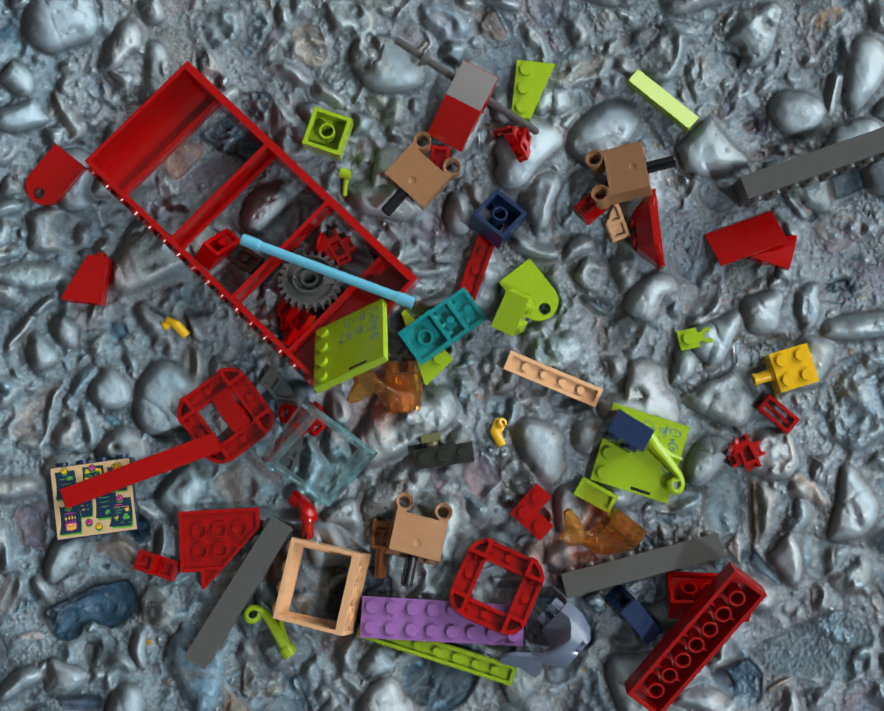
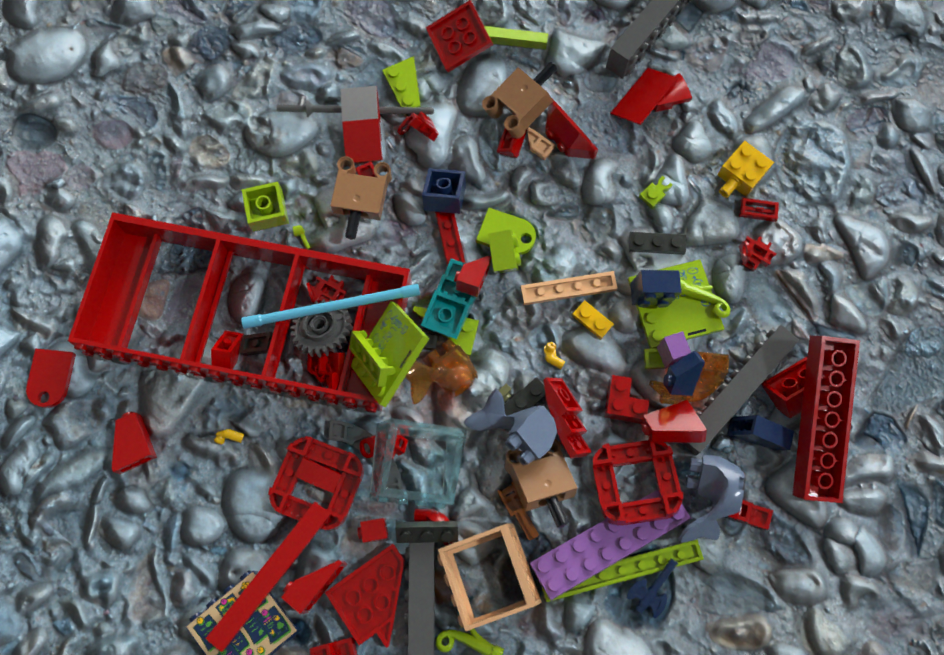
camera: 30 degrees left, 10 degrees down
none -> red slope [281,560,347,614]
none -> lime hinge [349,330,396,387]
none -> red brick [357,518,389,544]
none -> pearl dark grey plate [395,521,458,543]
none -> red plate [426,0,494,73]
none -> red slope [454,256,492,297]
none -> sand blue hips [464,389,557,465]
none -> red slope [543,378,592,459]
none -> yellow plate [572,300,614,339]
none -> dark blue piece [627,558,678,618]
none -> pearl dark grey plate [629,232,686,255]
none -> red slope [641,400,707,443]
none -> medium lavender brick [657,331,691,369]
none -> dark blue slope [663,351,705,396]
none -> red slope [728,500,773,531]

